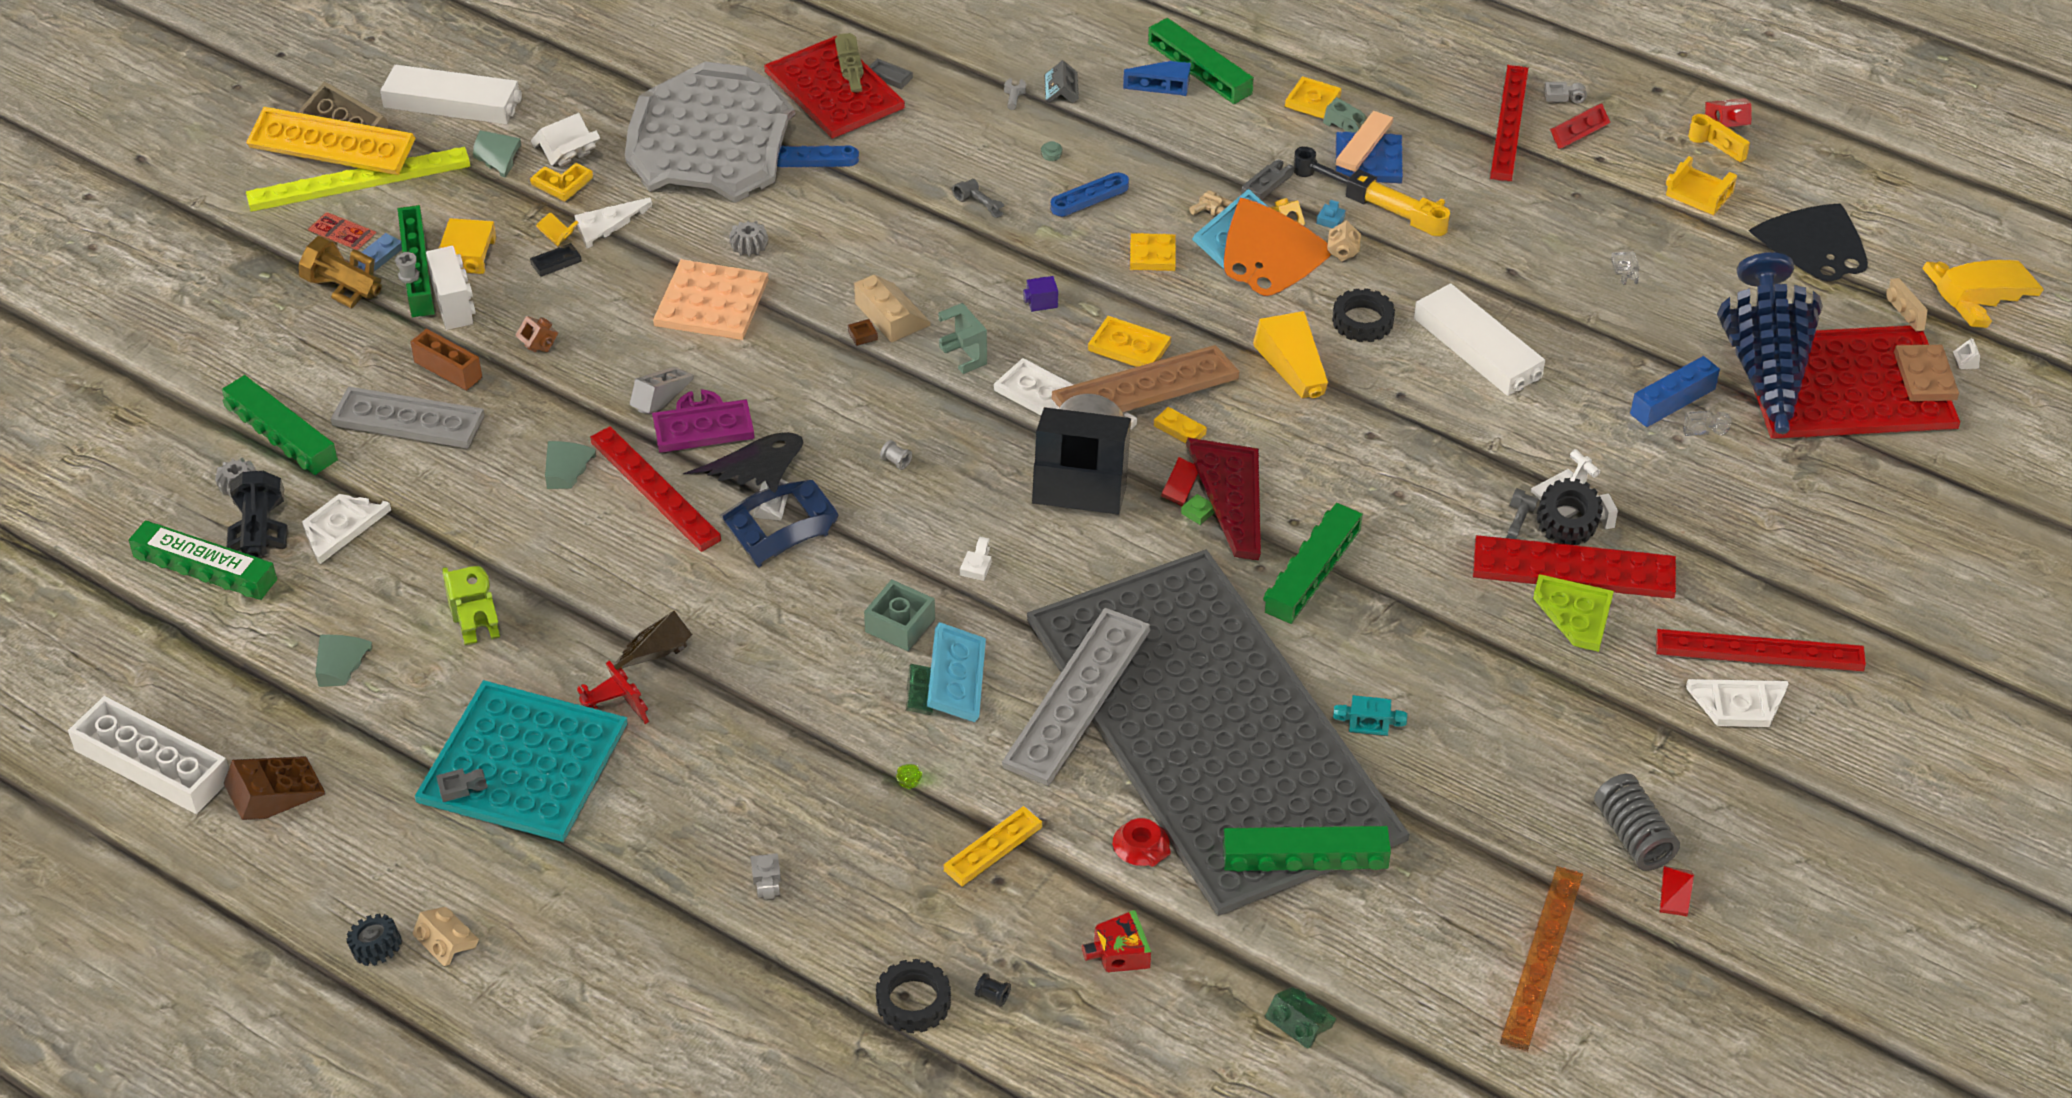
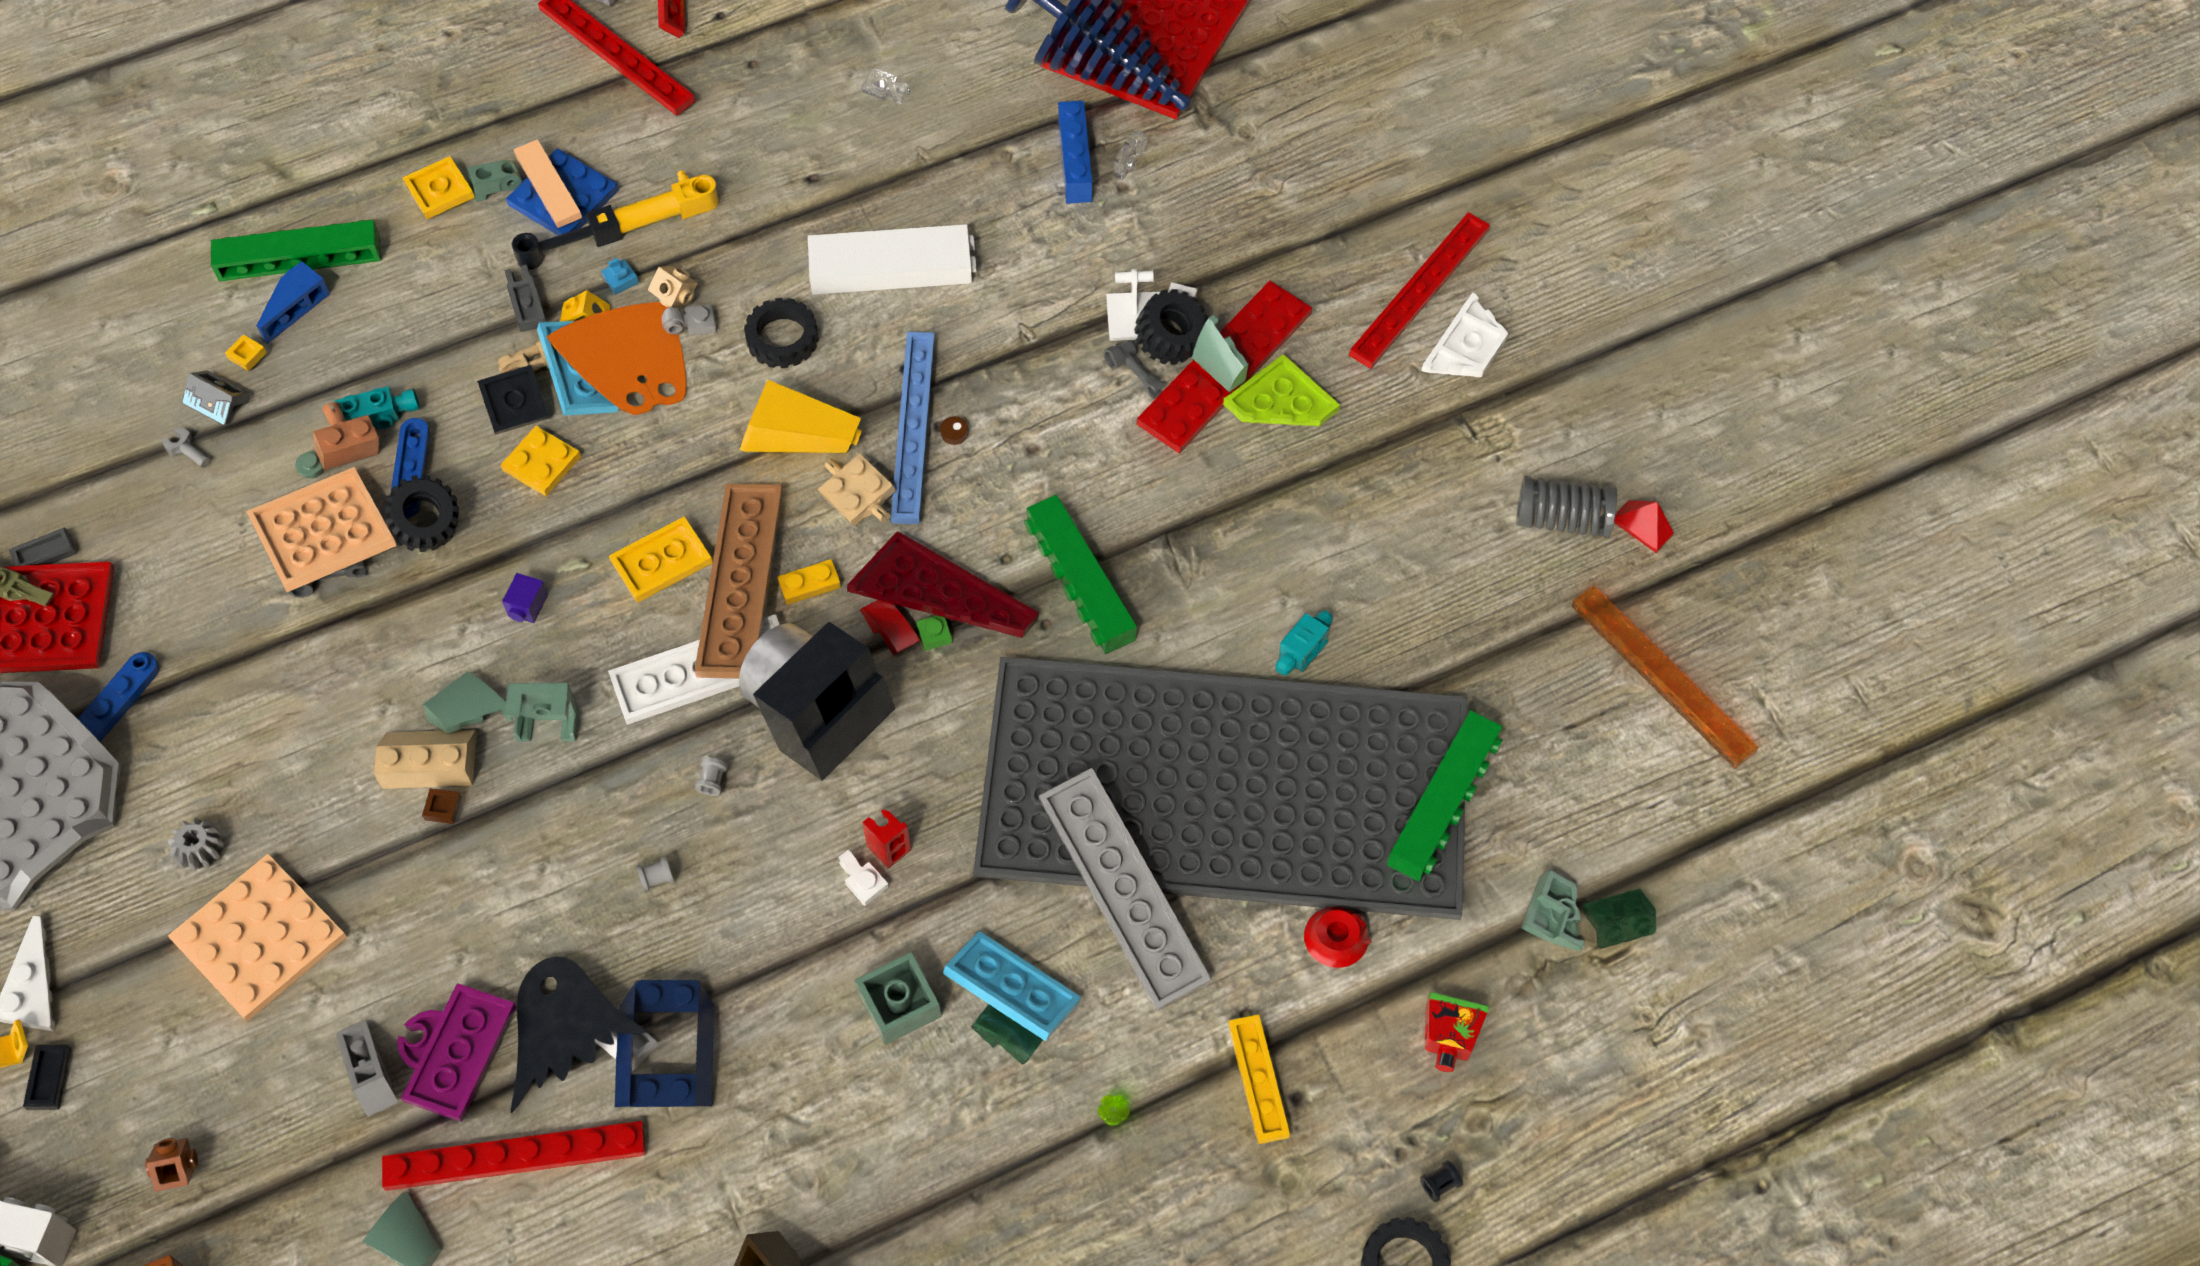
camera: 60 degrees left, 15 degrees up
none -> yellow plate [225,334,267,372]
none -> light nougat plate [246,467,397,592]
none -> nougat brick [313,402,379,471]
none -> teal brick [334,386,420,429]
none -> black tyre [385,475,459,552]
none -> sand green slope [423,671,506,733]
none -> black plate [477,365,549,435]
none -> light grey plate [661,304,715,335]
none -> light grey bush [695,757,728,796]
none -> tan plate [817,453,896,527]
none -> red hinge [862,810,911,869]
none -> medium blue plate [891,332,935,524]
none -> reddish brown tile [940,416,968,445]
none -> slope [1192,315,1248,392]
none -> sand green slope [1521,870,1584,951]

